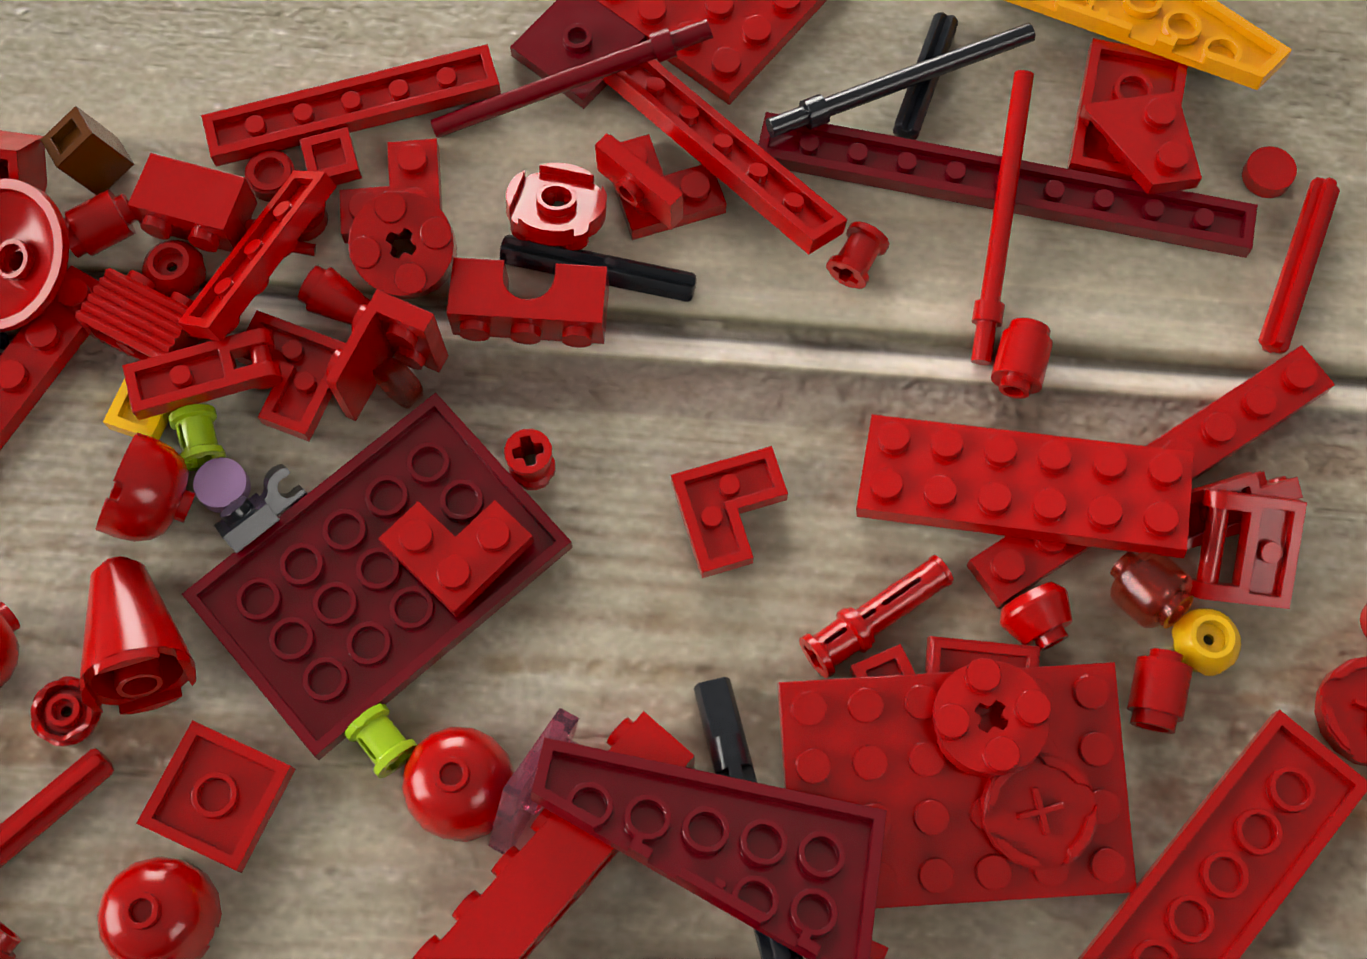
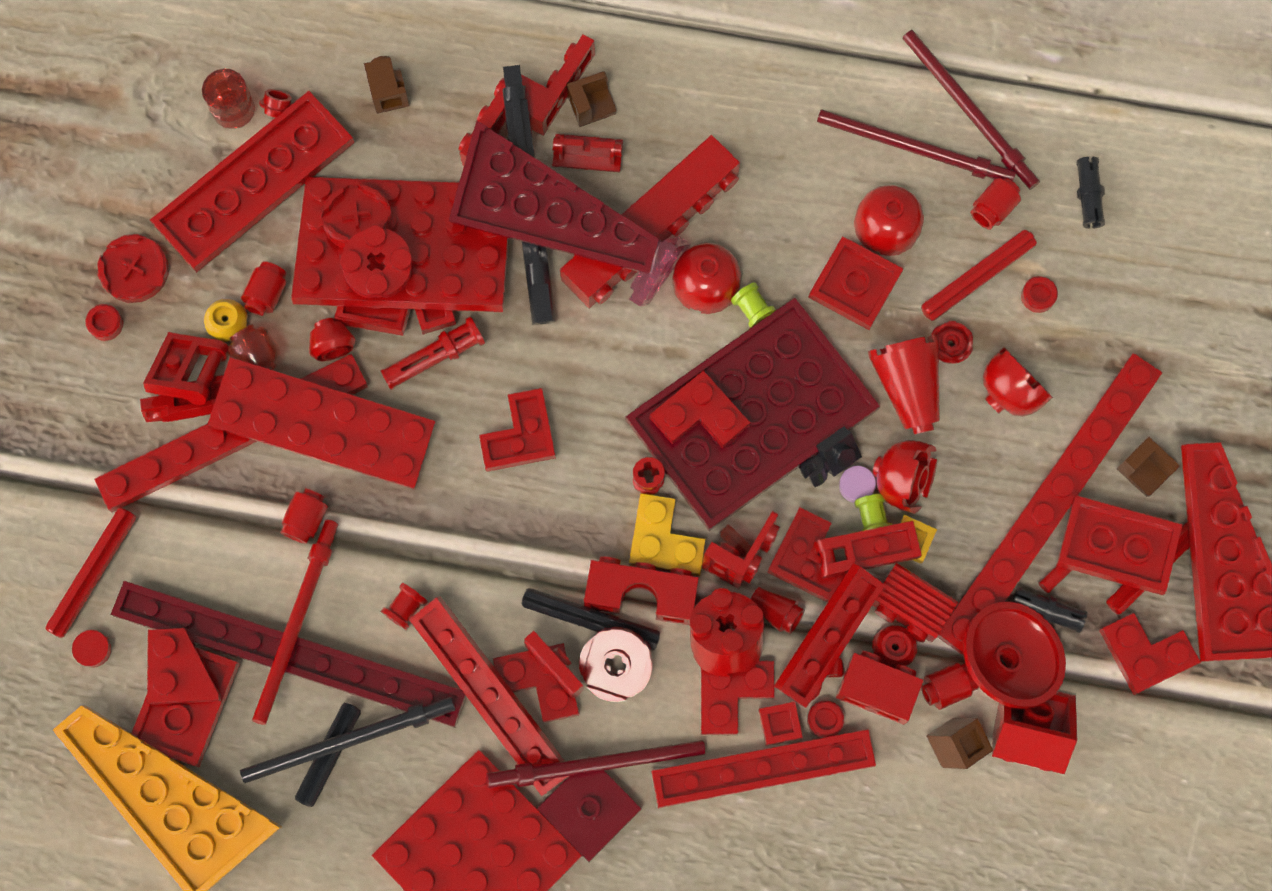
camera: 175 degrees left, 5 degrees up
none -> yellow plate [629,493,705,577]

